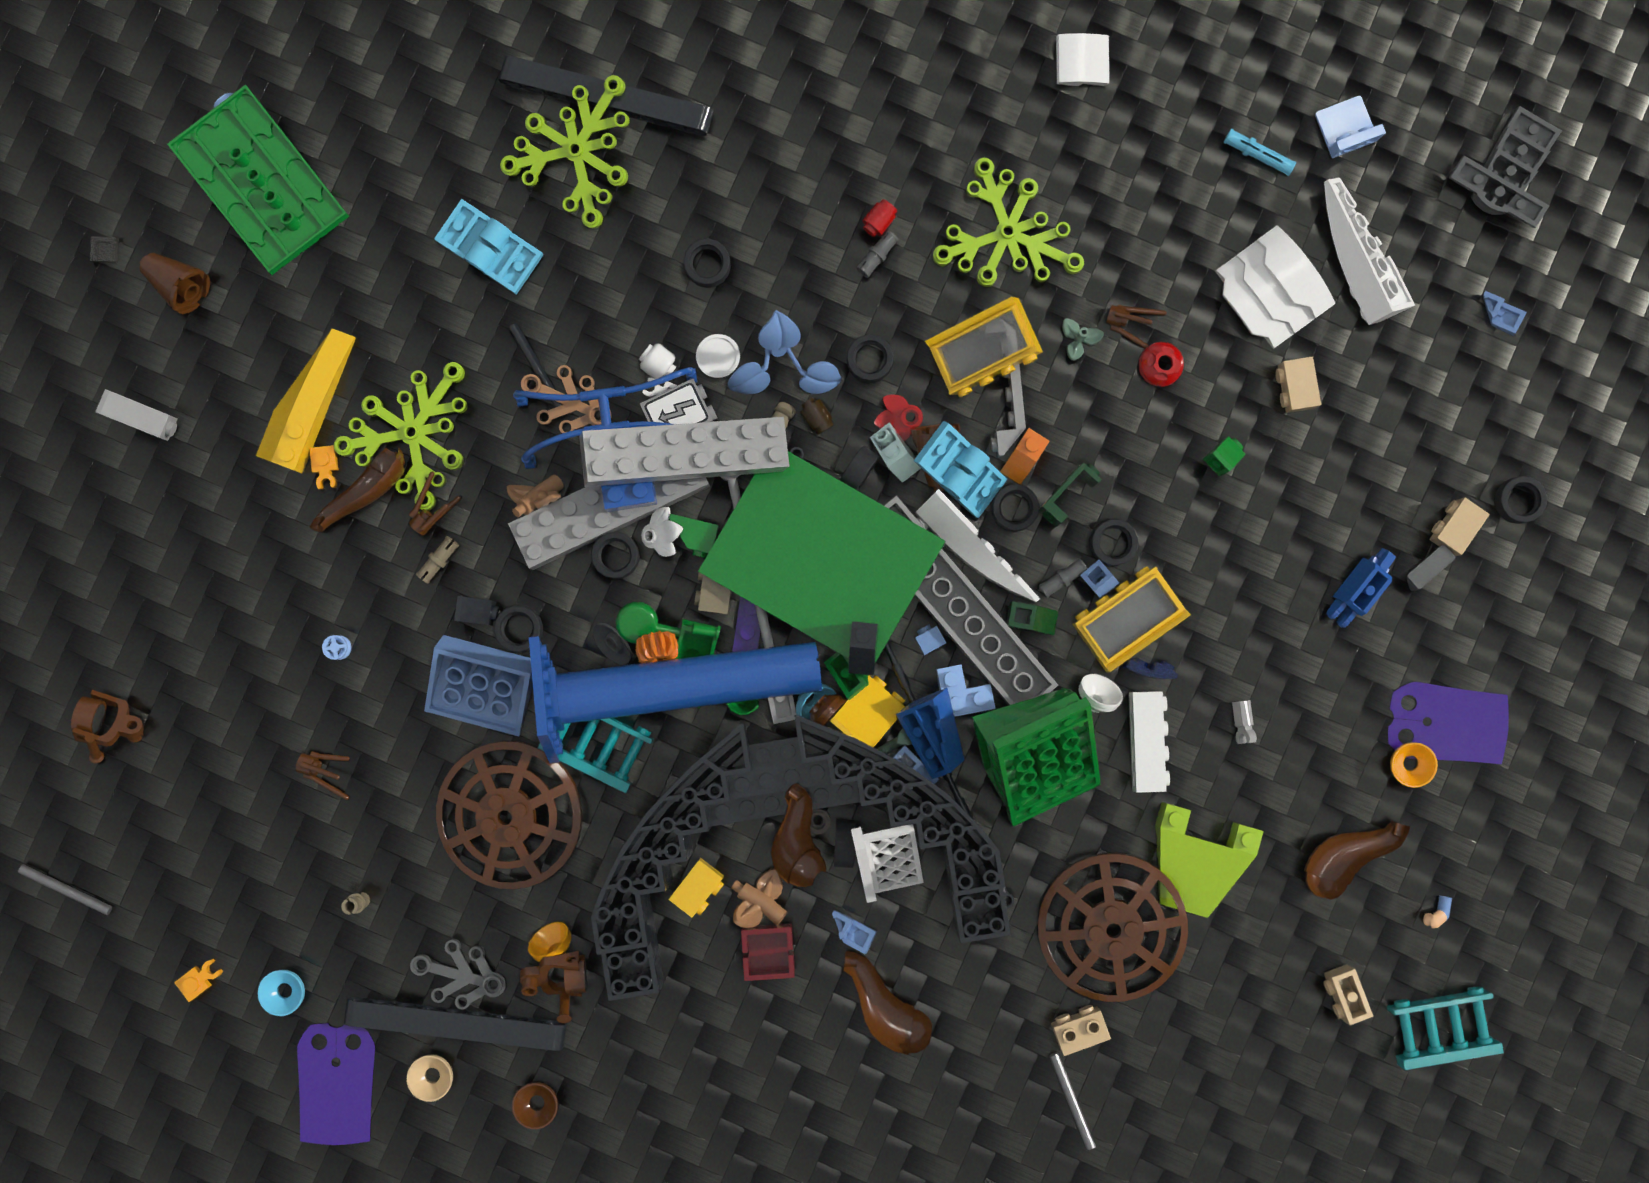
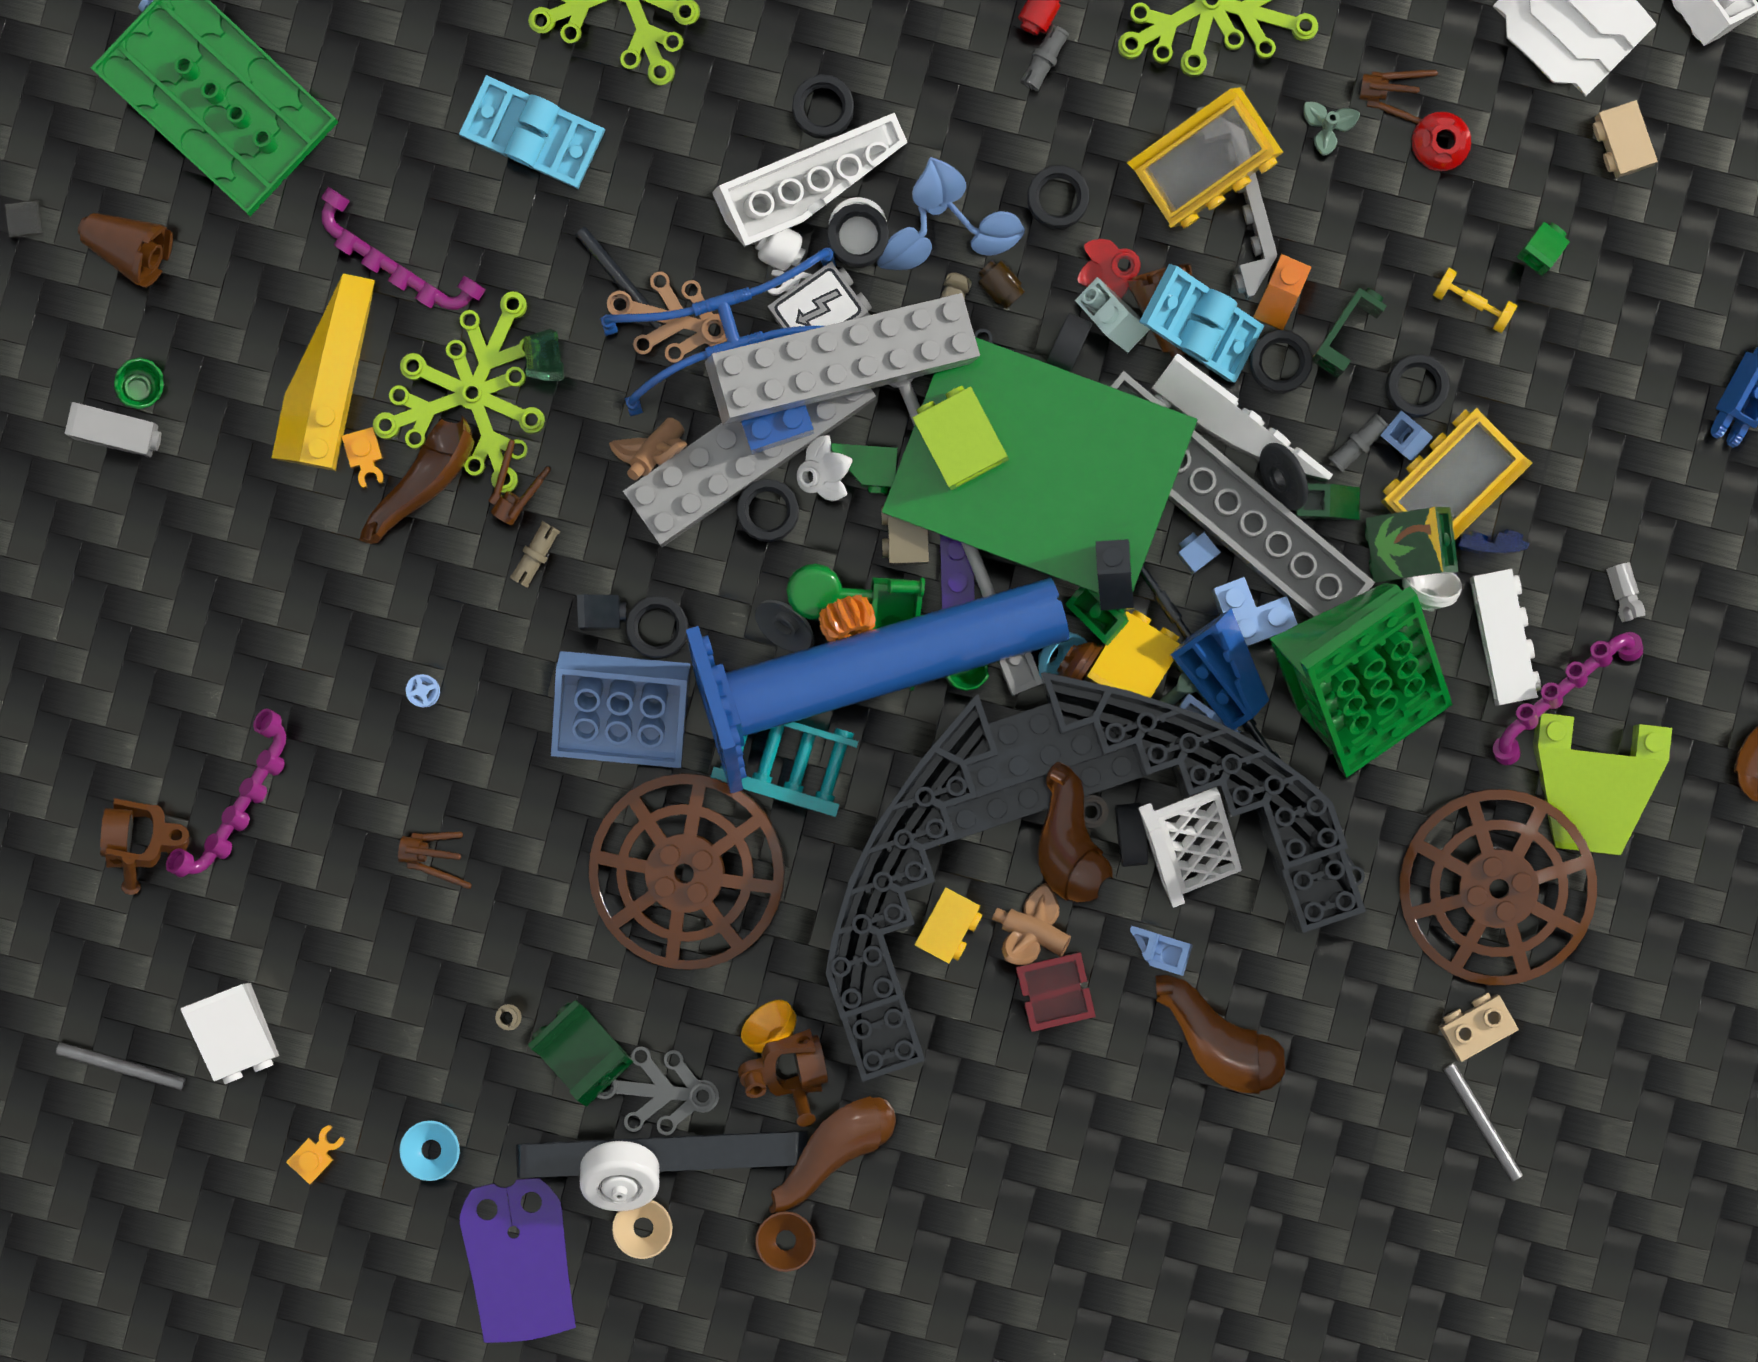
camera: 10 degrees left, 0 degrees up
none -> green hair [114,358,164,410]
none -> magenta bar [166,709,286,877]
none -> white slope [181,983,279,1084]
none -> magenta bar [321,187,486,310]
none -> clear green tile [523,329,565,381]
none -> dark green panel [528,1000,634,1107]
none -> white wheel [580,1141,659,1211]
none -> white wedge [712,113,907,247]
none -> reddish brown animal [769,1096,896,1214]
none -> black tyre [827,203,889,268]
none -> lime brick [912,386,1009,490]
none -> black wheel [1259,443,1308,510]
none -> dark green panel [1365,507,1458,583]
none -> yellow wheel [1433,267,1517,333]
none -> magenta bar [1493,632,1644,765]

